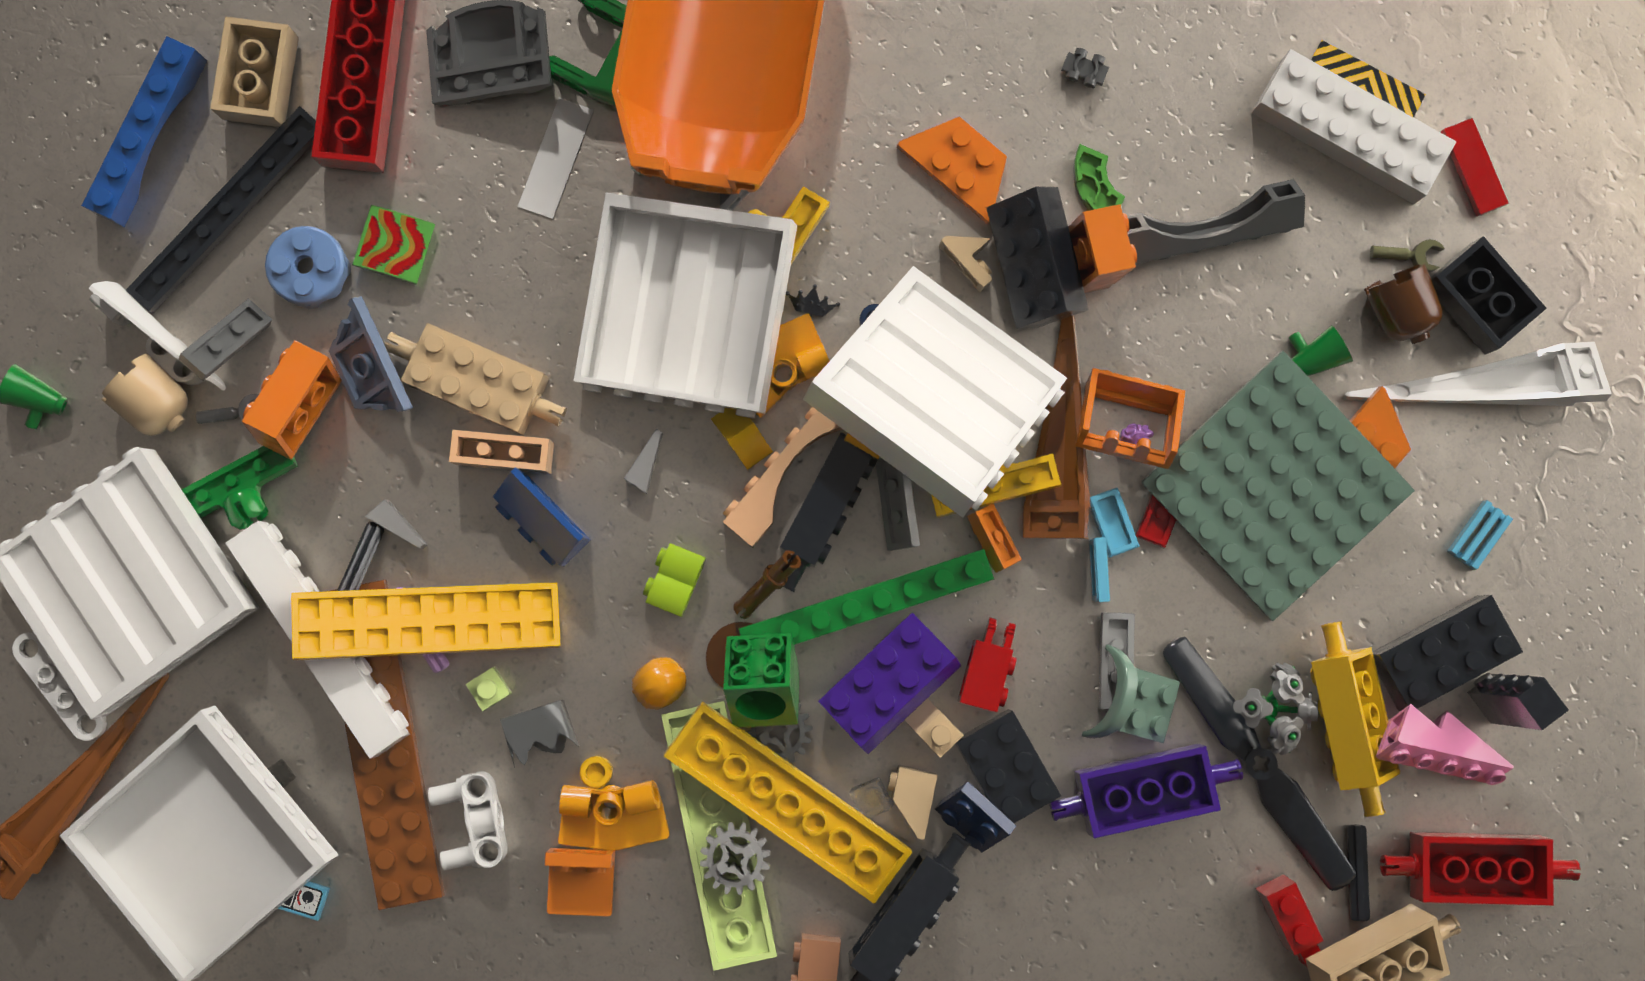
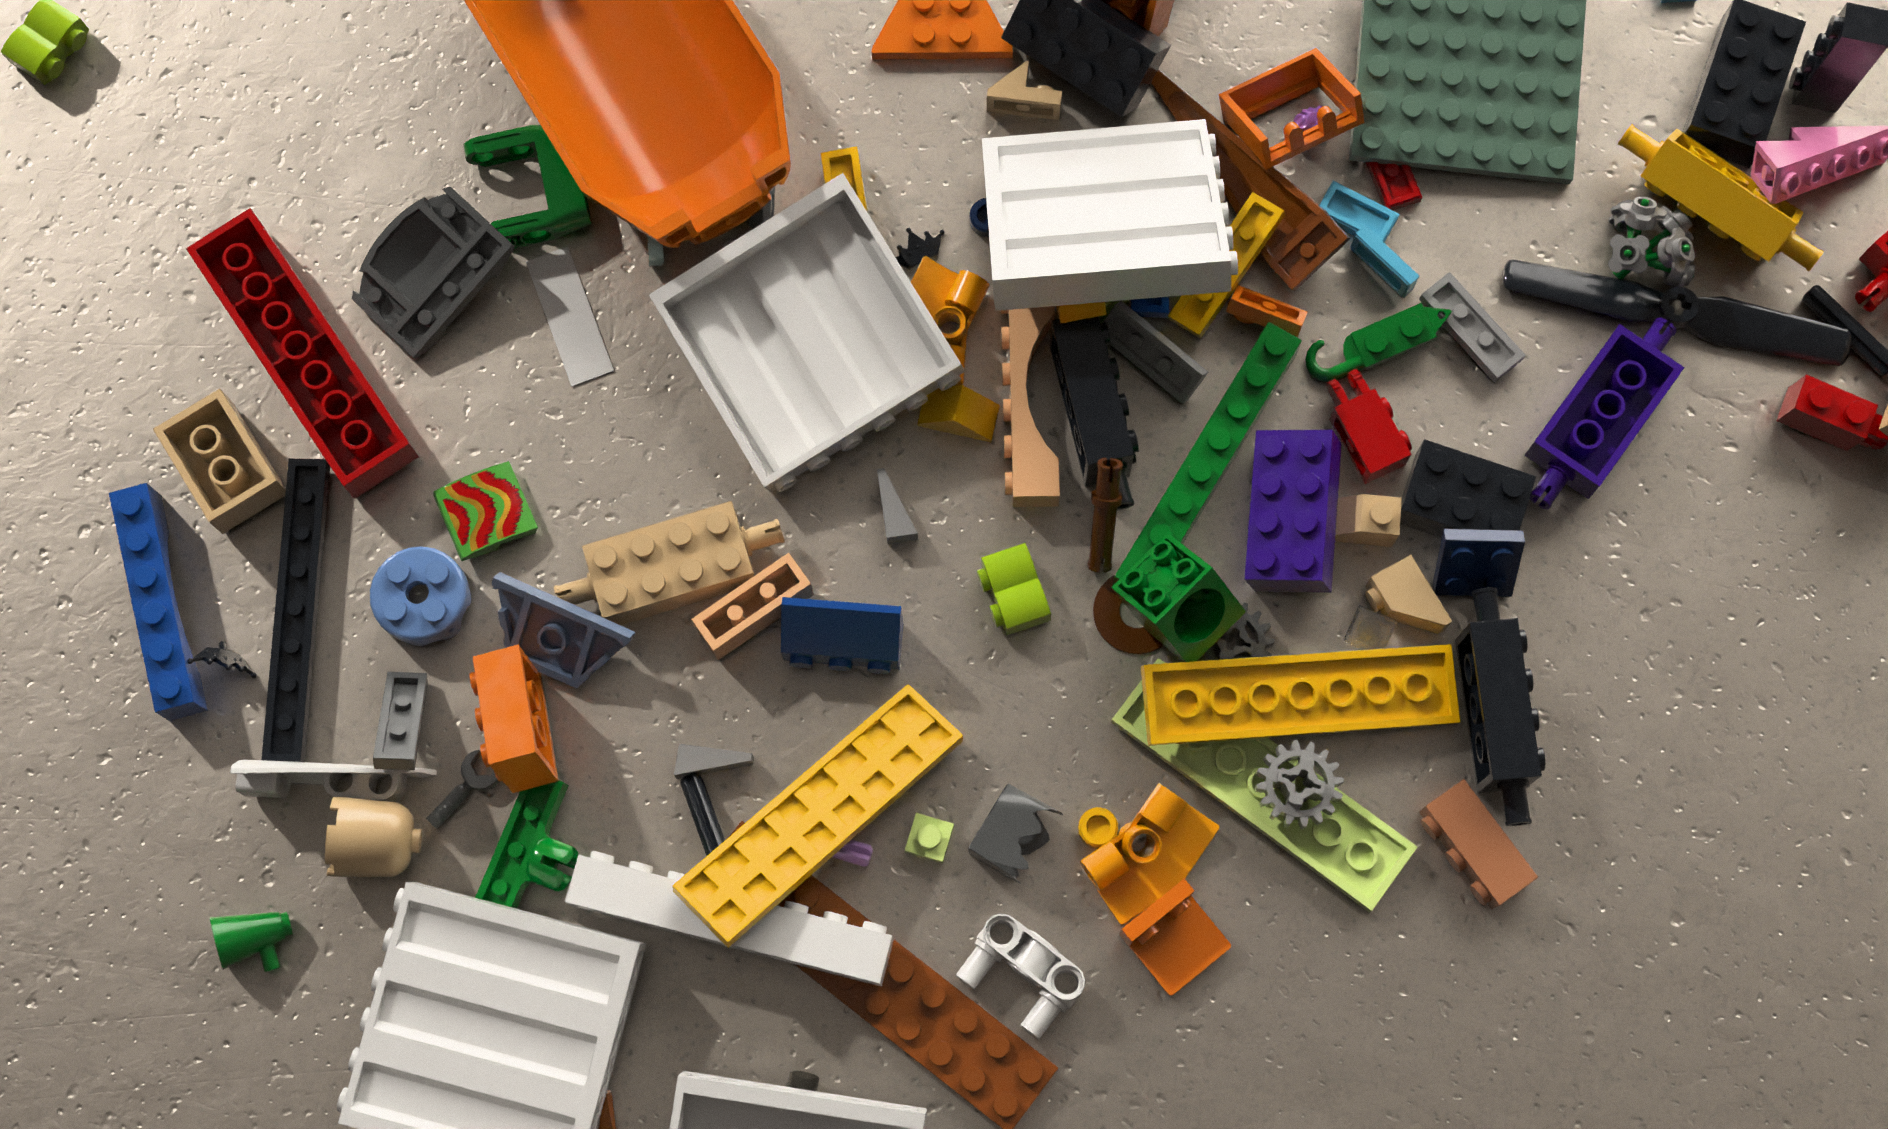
camera: 30 degrees left, 10 degrees down
light orange hair [632,657,687,710] -> none
sand green piece [1082,644,1180,743] -> none
none -> black piece [187,641,257,678]
none -> green plate [1305,303,1452,382]

